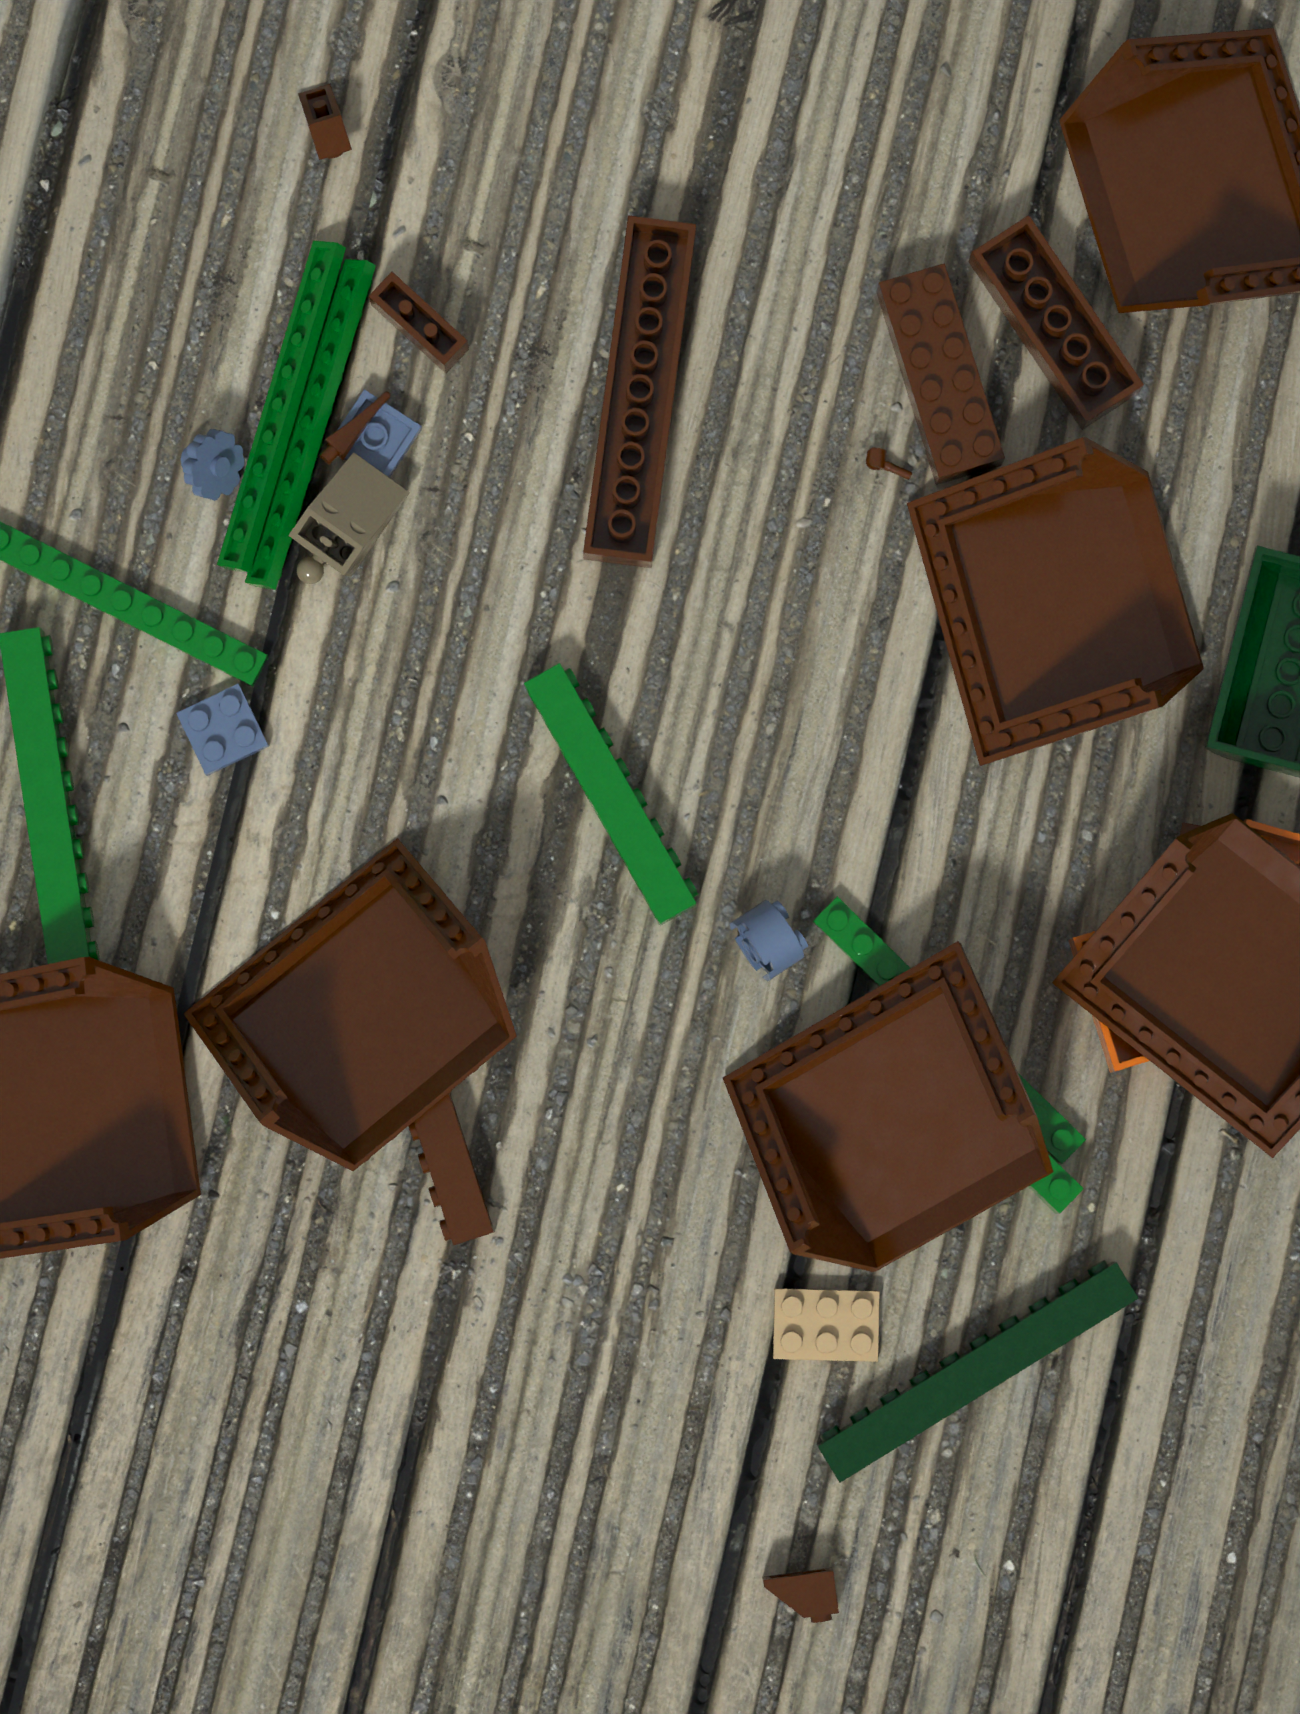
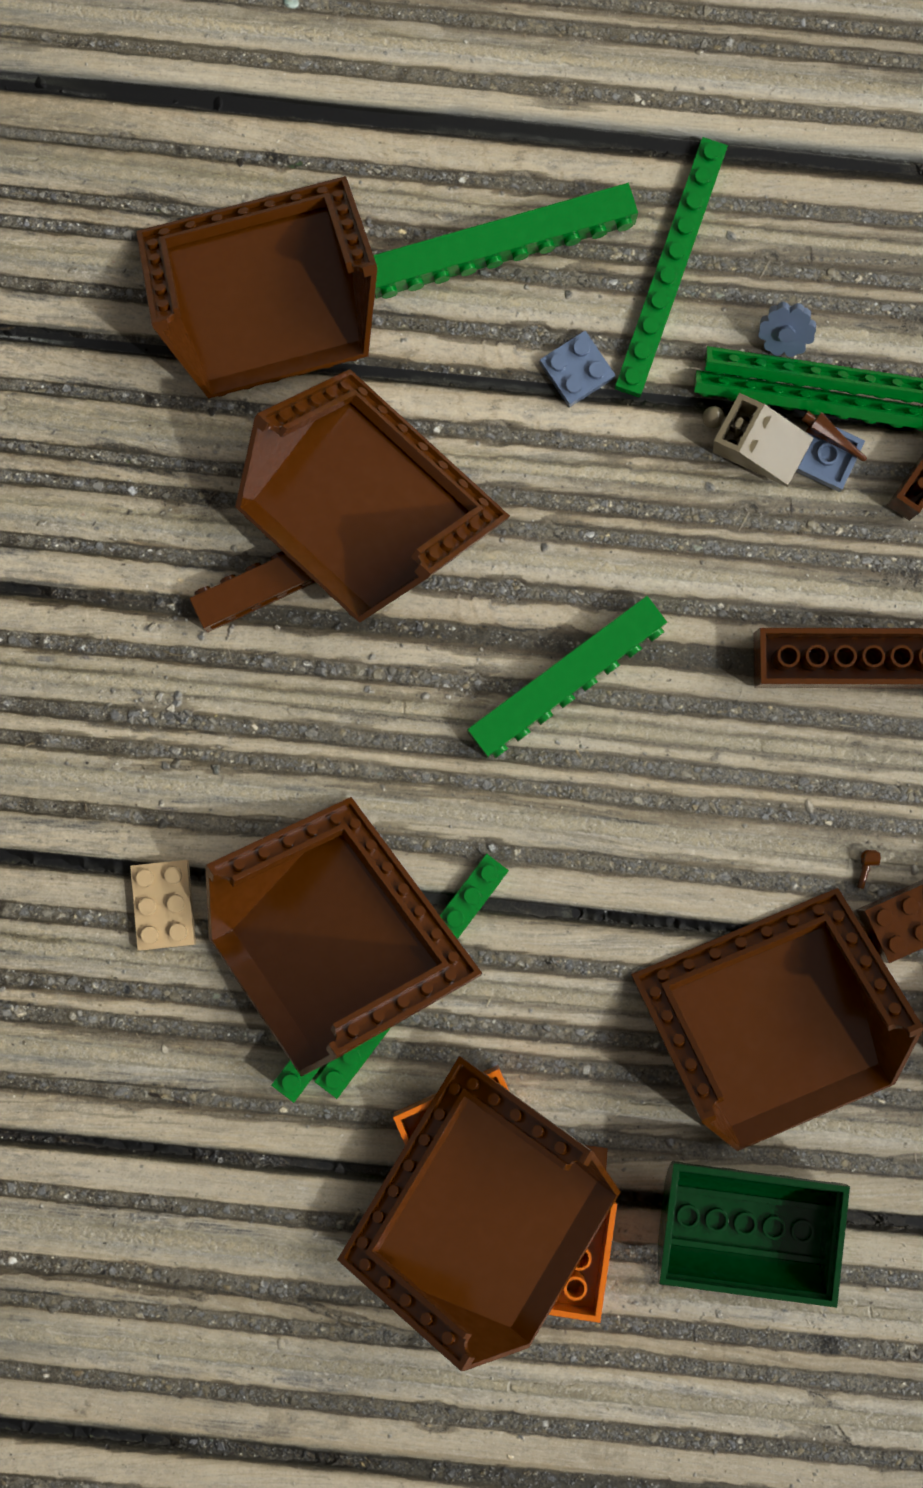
camera: 80 degrees right, 0 degrees up
sand blue brick [730,900,808,981] -> none
dark green brick [816,1260,1139,1483] -> none

